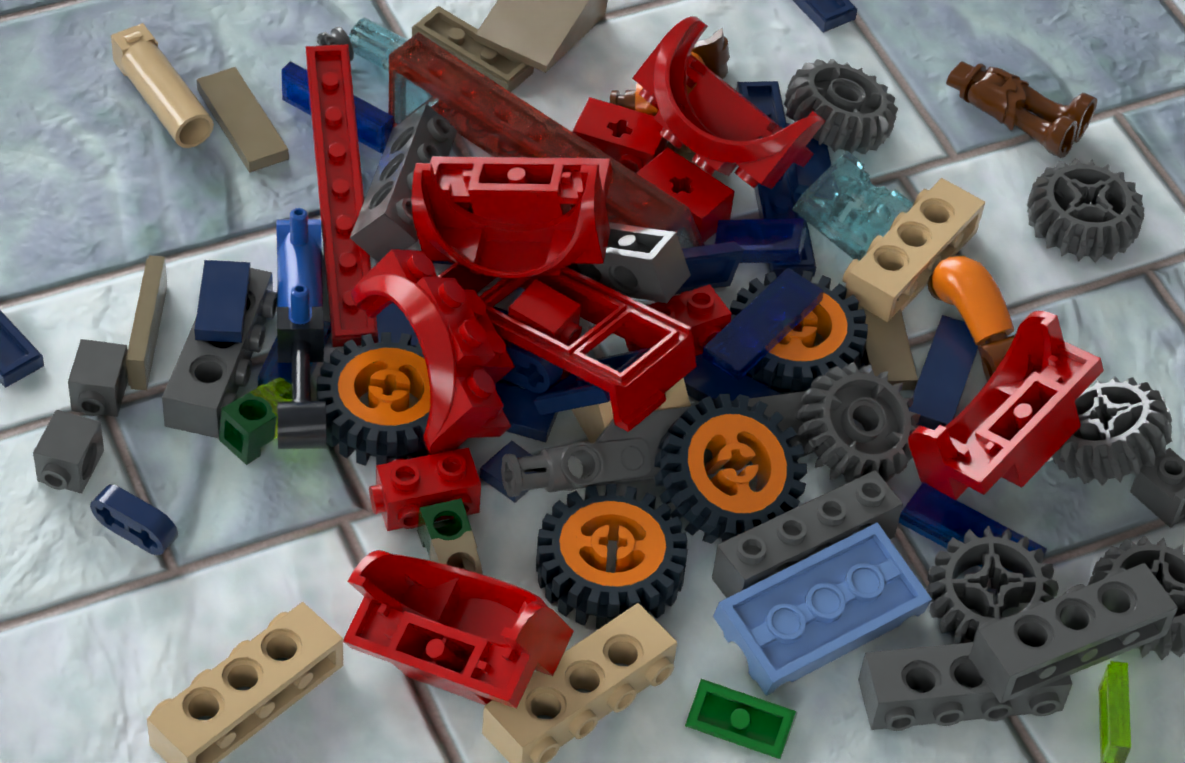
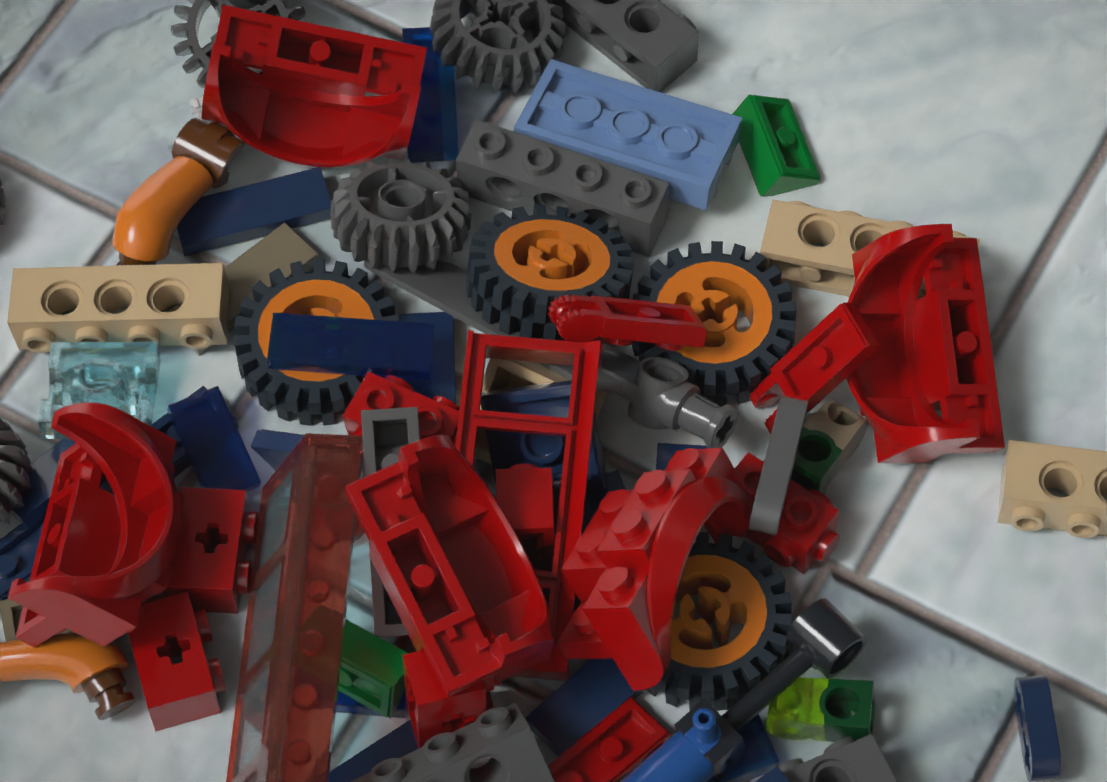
camera: 120 degrees left, 10 degrees up
none -> red hinge [548,294,708,351]
none -> red hinge [749,302,880,435]
none -> dark grey beam [749,395,808,536]

